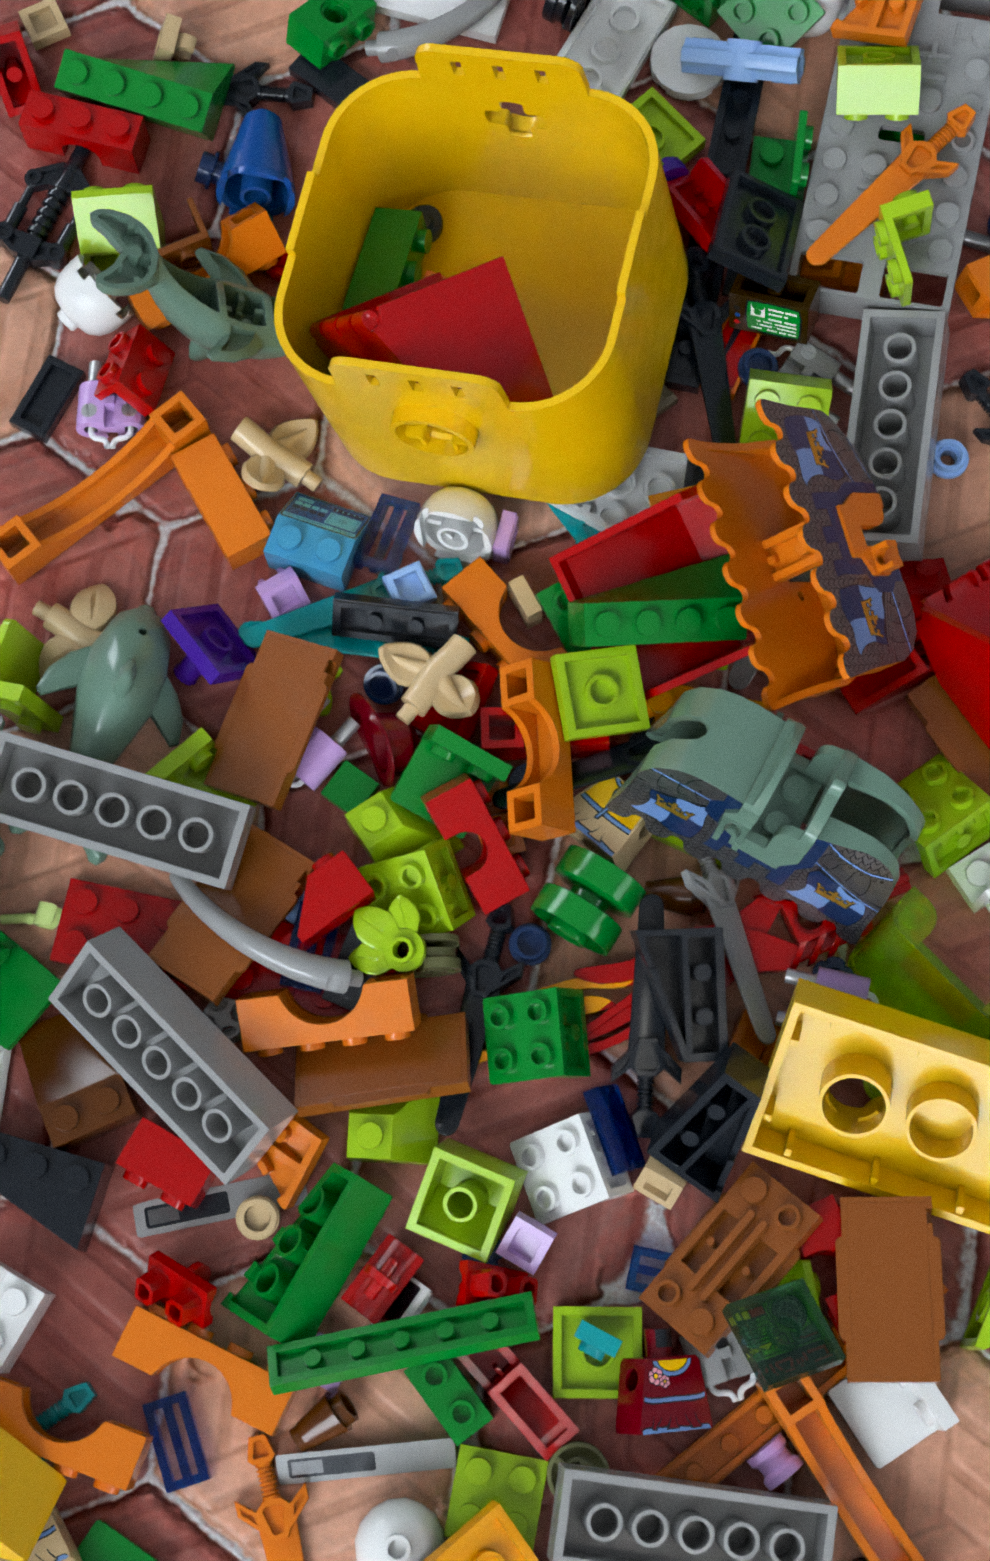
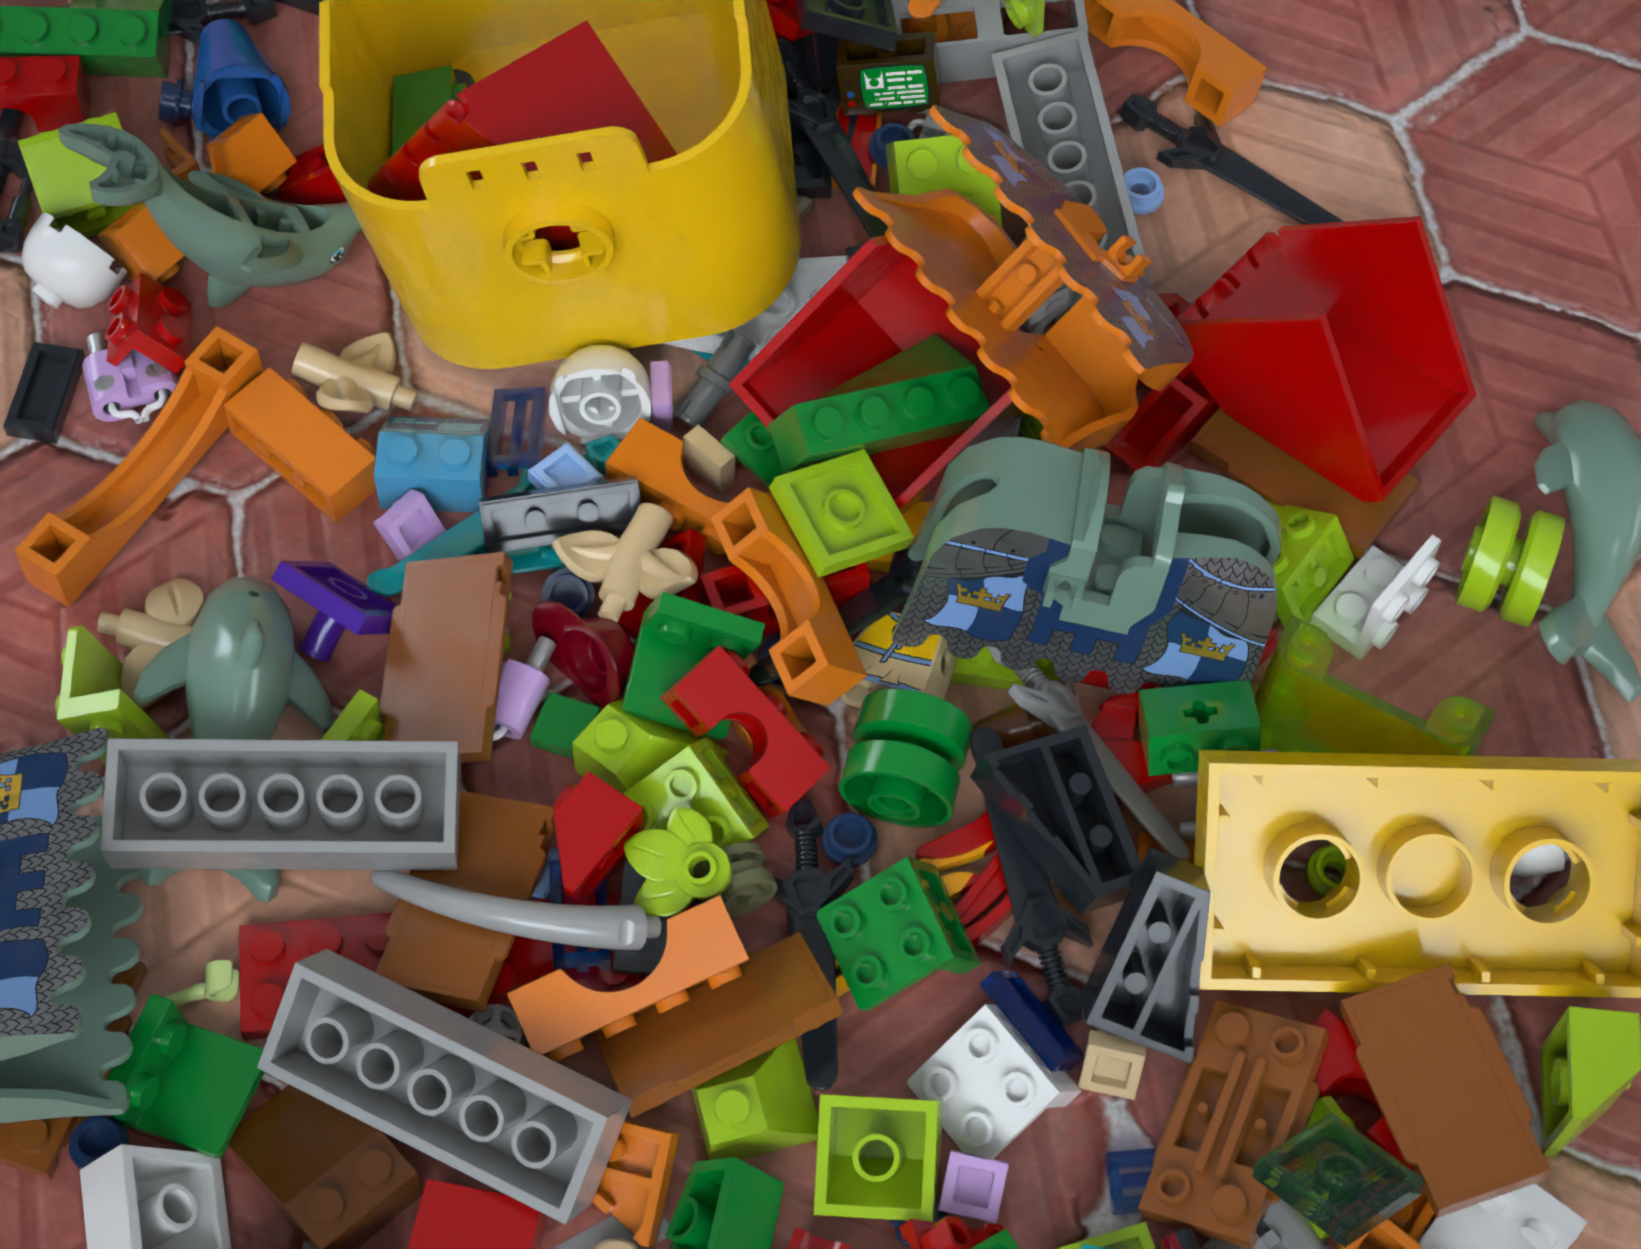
camera: 25 degrees left, 15 degrees down
none -> dark grey pin [673,329,756,428]
none -> green brick [1139,681,1261,776]

